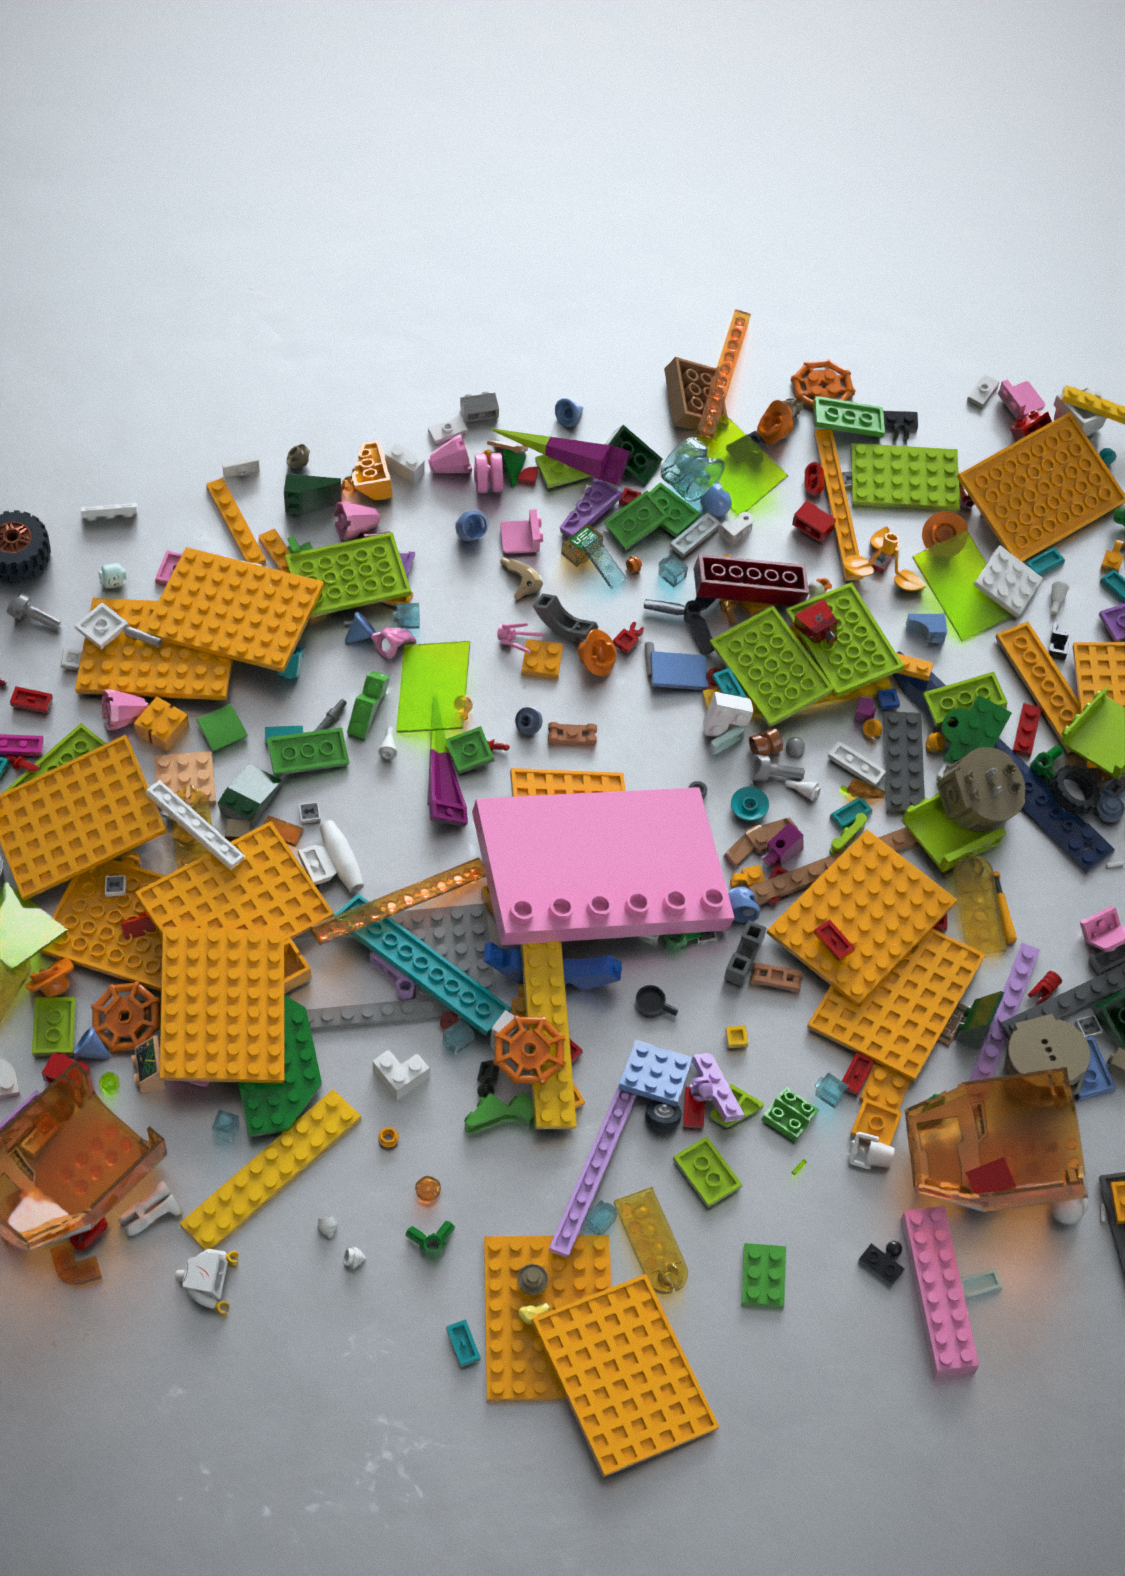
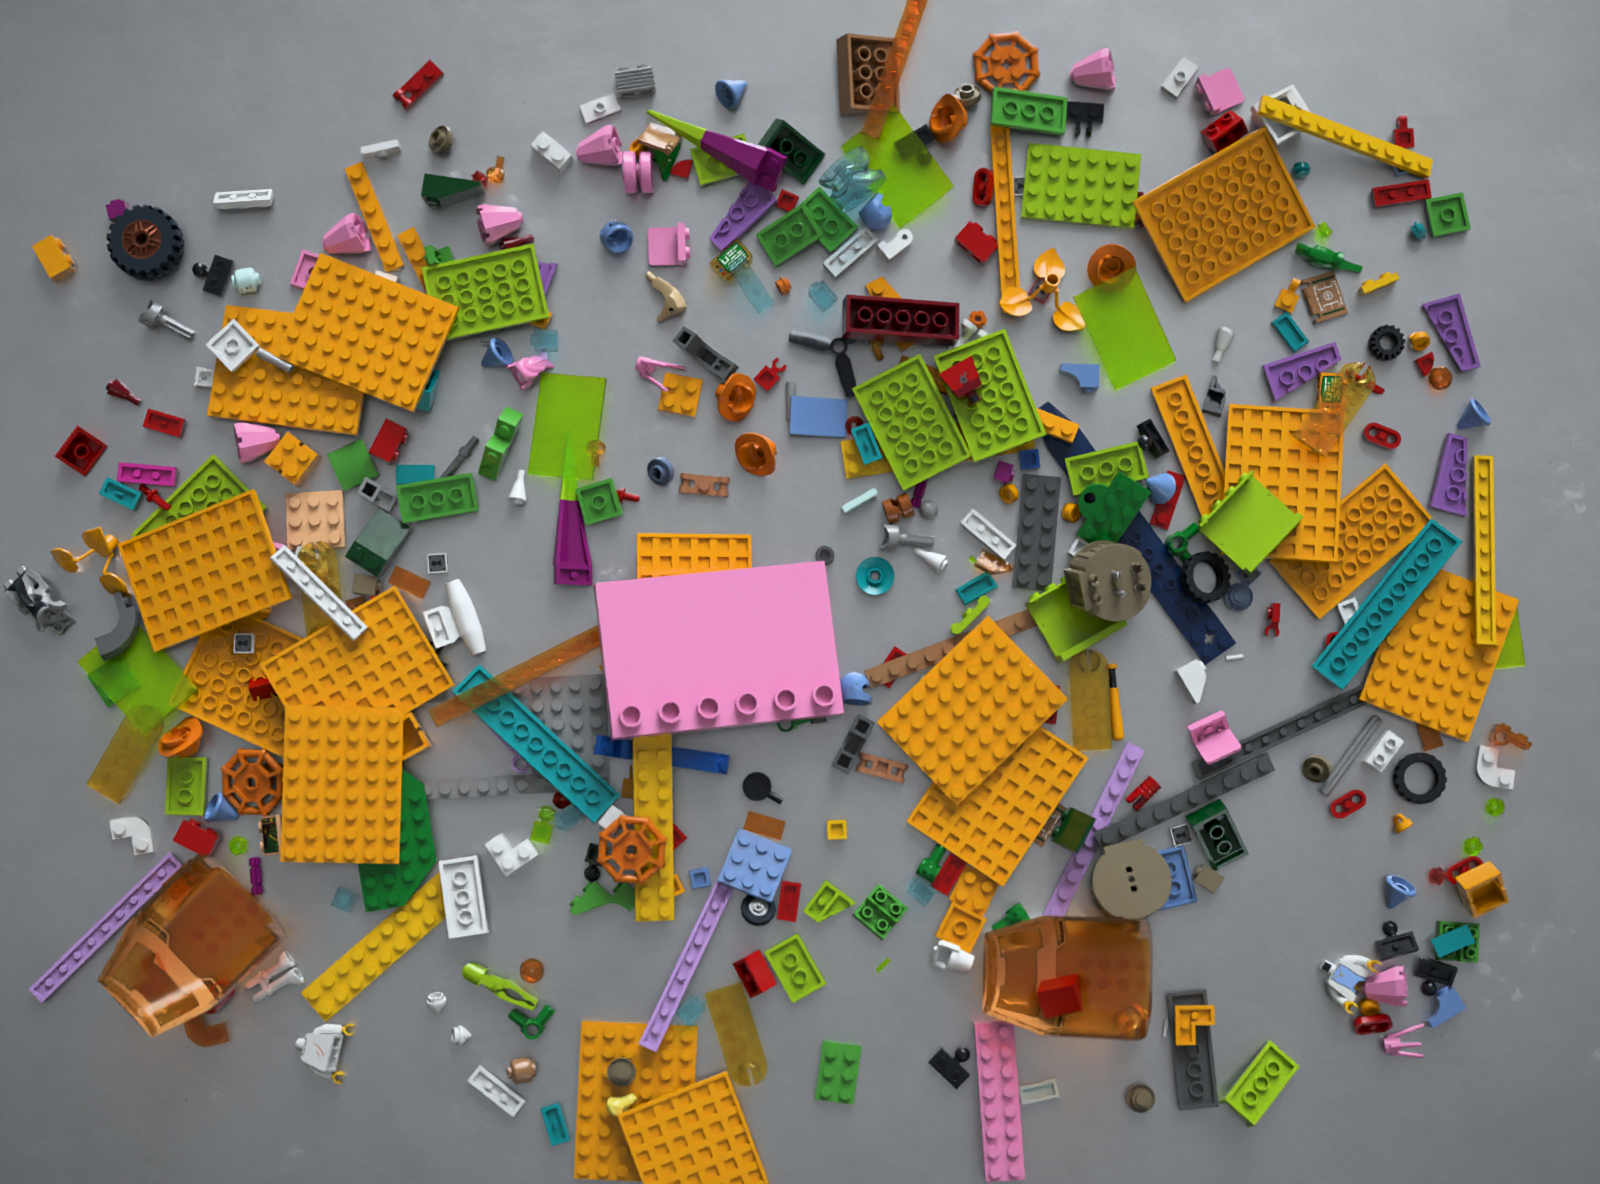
camera: 10 degrees right, 25 degrees up
light orange wedge [352,440,393,500] -> none
light orange plate [378,1127,399,1148] -> none
lavender plate [690,1053,744,1122] -> none
white brick [703,692,753,737] -> none
medium nougat plate [724,817,798,868] -> none
light orange plate [730,865,766,889] -> none
magenta torso [762,822,804,867] -> none
red plate [814,919,855,962] -> none
white plate [973,545,1043,618] -> none
teal tile [1025,547,1065,576] -> none
none -> black plate [192,255,234,297]
none -> magenta axle [249,857,263,895]
none -> bright pink cone [322,213,371,254]
none -> light grey brick [356,477,398,512]
none -> red brick [369,418,409,464]
none -> red plate [392,60,444,110]
none -> white plate [438,855,490,939]
none -> lime arm [462,962,539,1010]
none -> white plate [468,1065,526,1117]
none -> medium nougat head [506,1057,536,1085]
none -> clear neon green plate [530,805,556,844]
none -> medium blue tile [689,867,711,890]
none -> red brick [732,950,777,998]
none -> orange hat [735,433,777,476]
none -> clear orange tile [744,811,786,840]
none -> magenta axle [911,479,929,508]
none -> green axle [916,844,946,883]
none -> bright pink cone [1070,48,1116,90]
none -> dark tan plate [1126,1083,1155,1113]
none -> black plate [1136,419,1170,459]
none -> medium blue hat [1146,473,1176,504]
none -> white slope [1175,659,1207,704]

